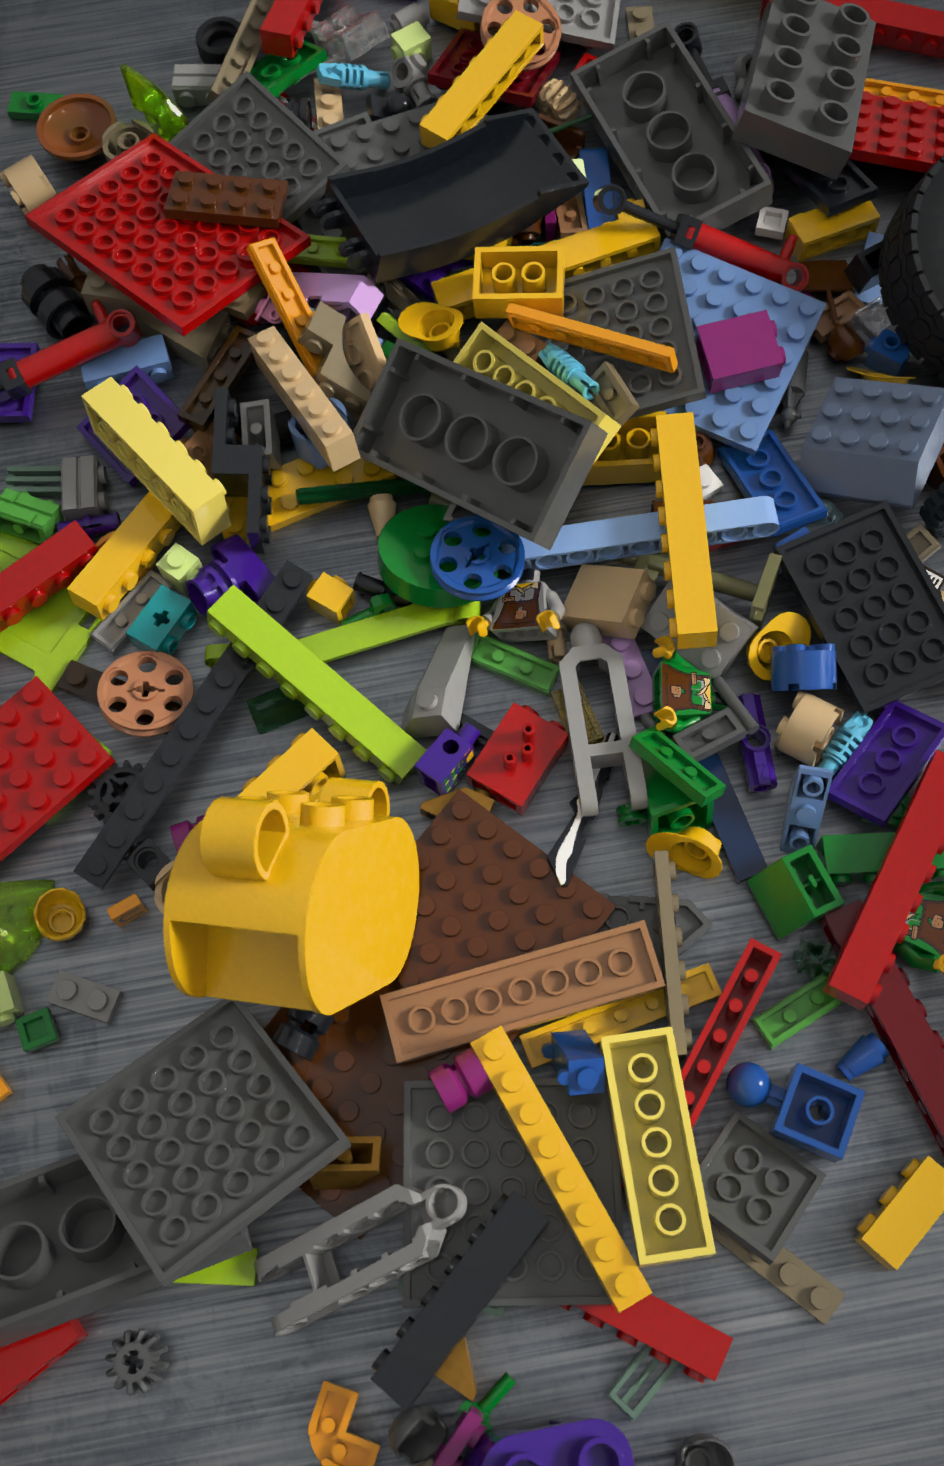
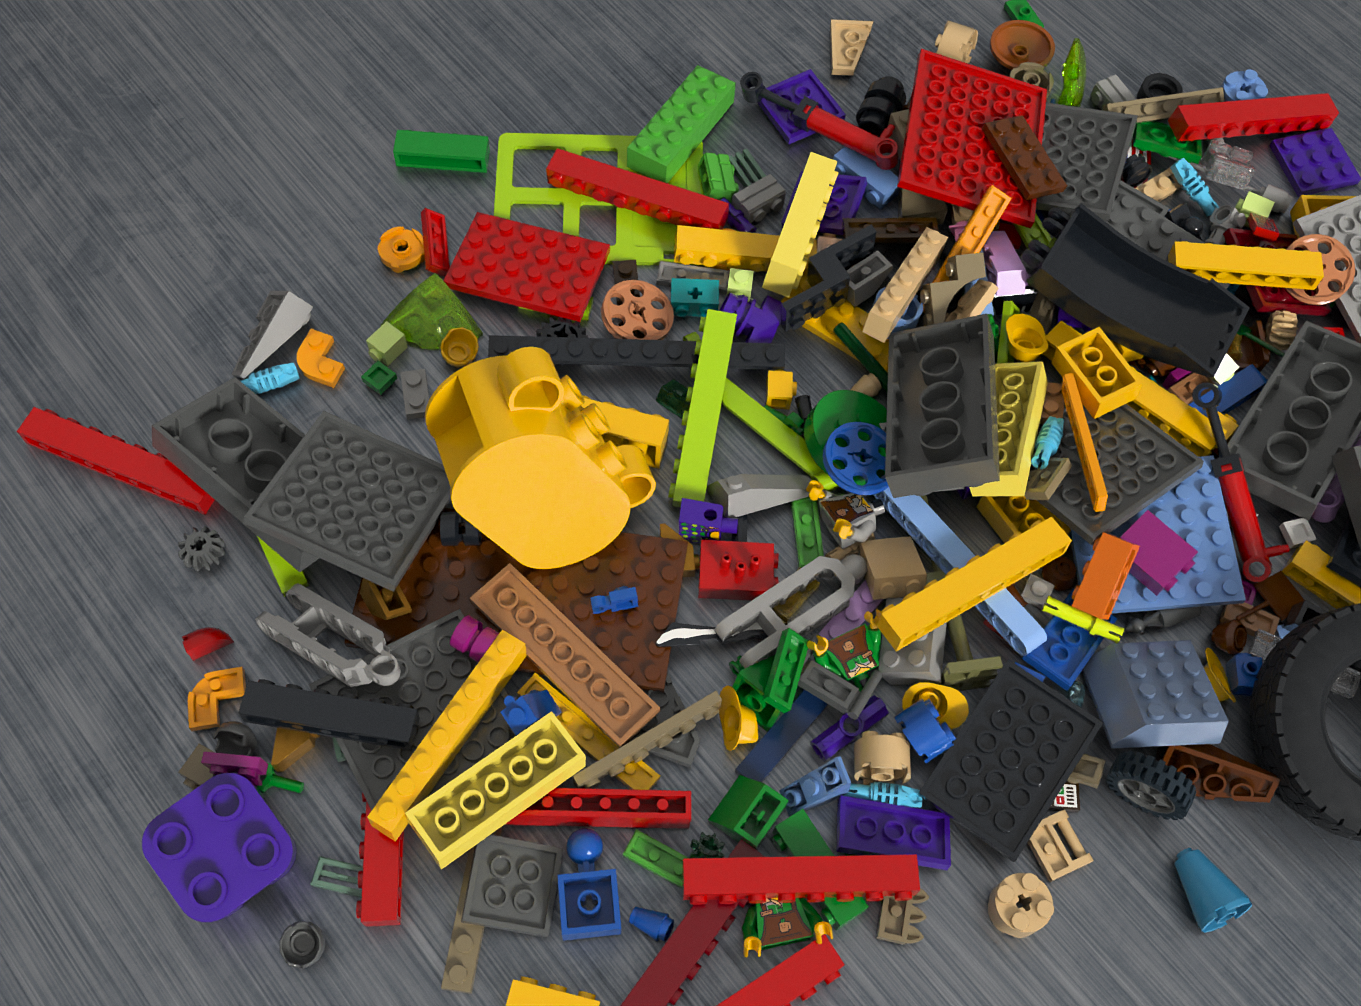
camera: 50 degrees right, 5 degrees down
none -> red brick [182,627,234,661]
none -> blue plate [590,586,638,614]
none -> neon yellow pin [1042,595,1124,643]
none -> orange brick [1072,532,1140,620]
none -> red tile [1247,213,1280,241]

